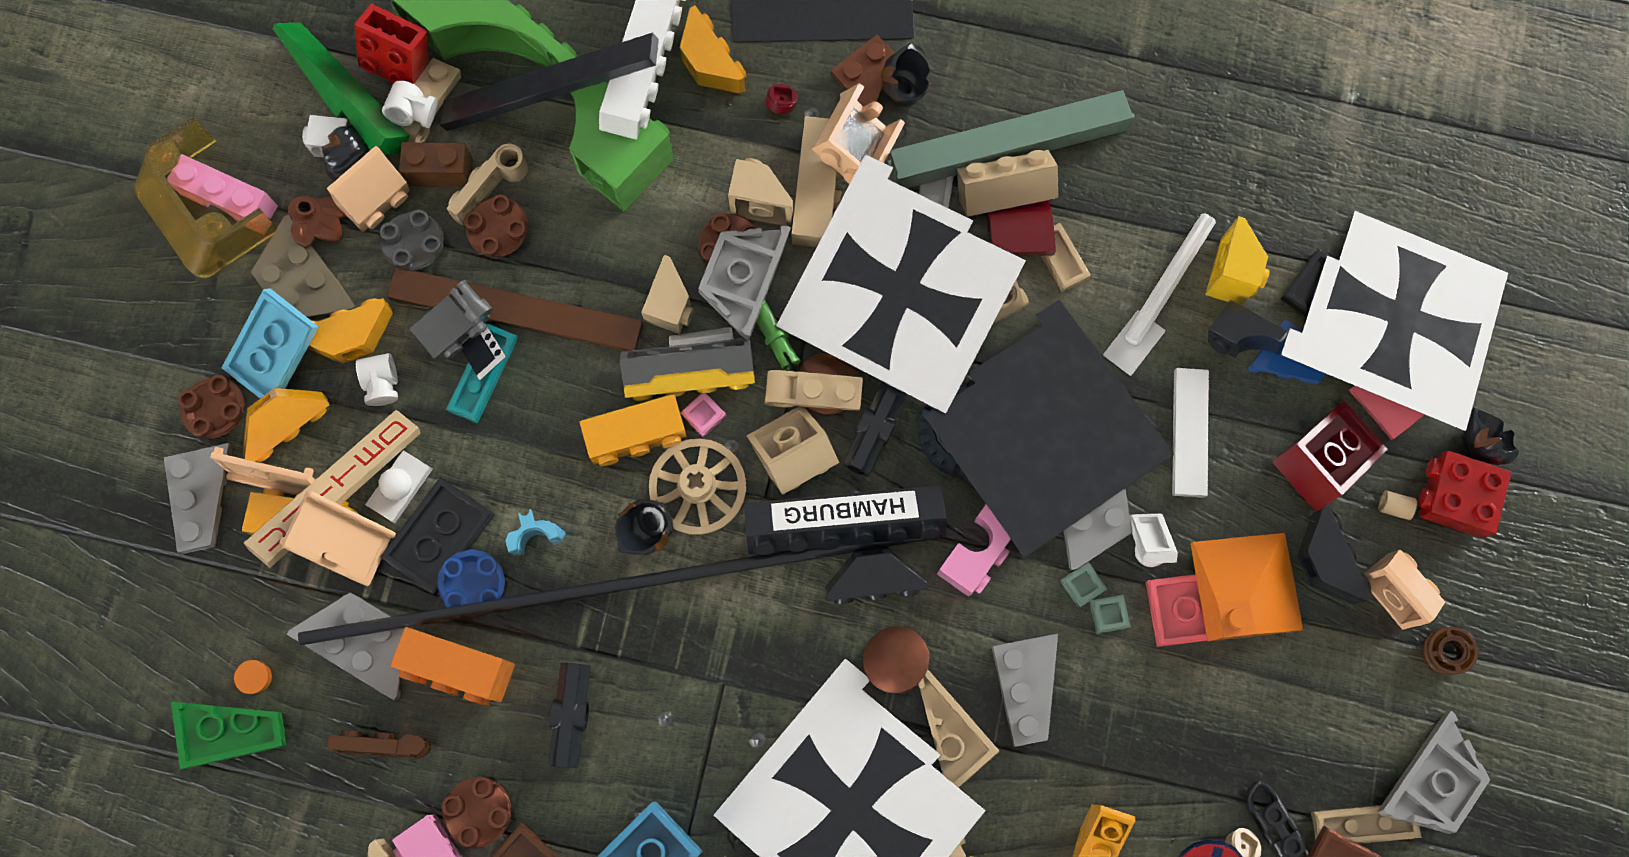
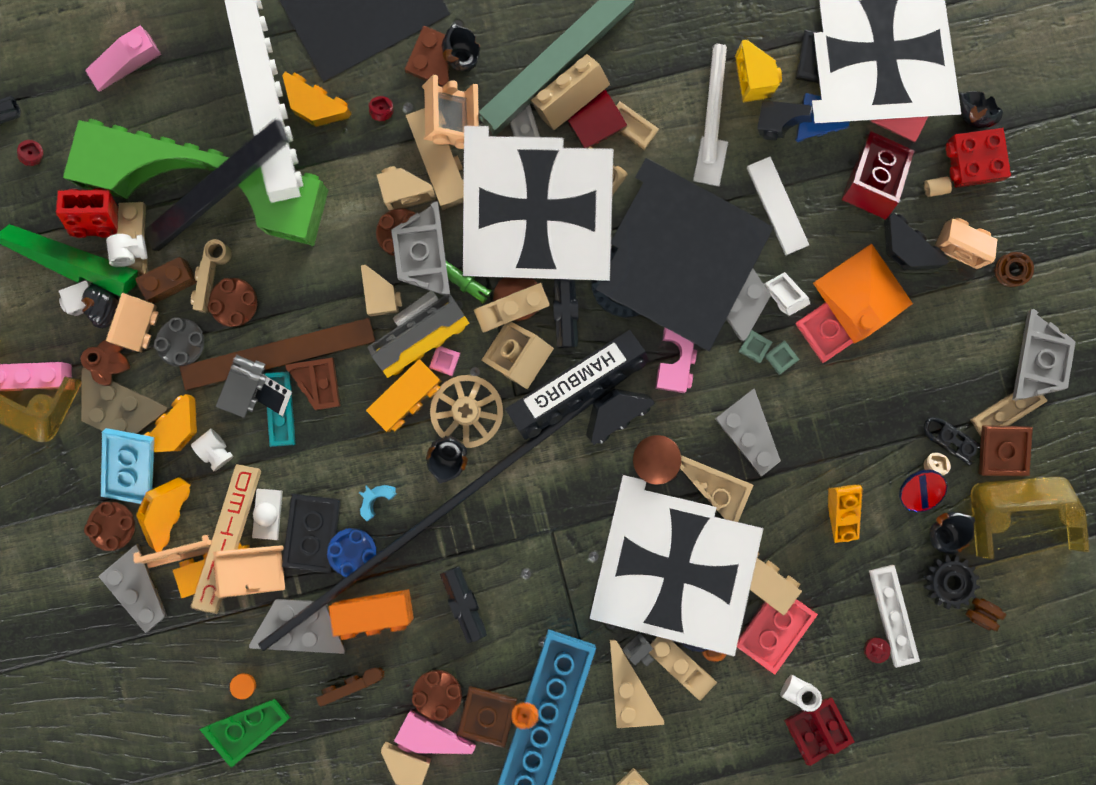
camera: 25 degrees left, 10 degrees up
none -> copper wing [285,358,341,410]

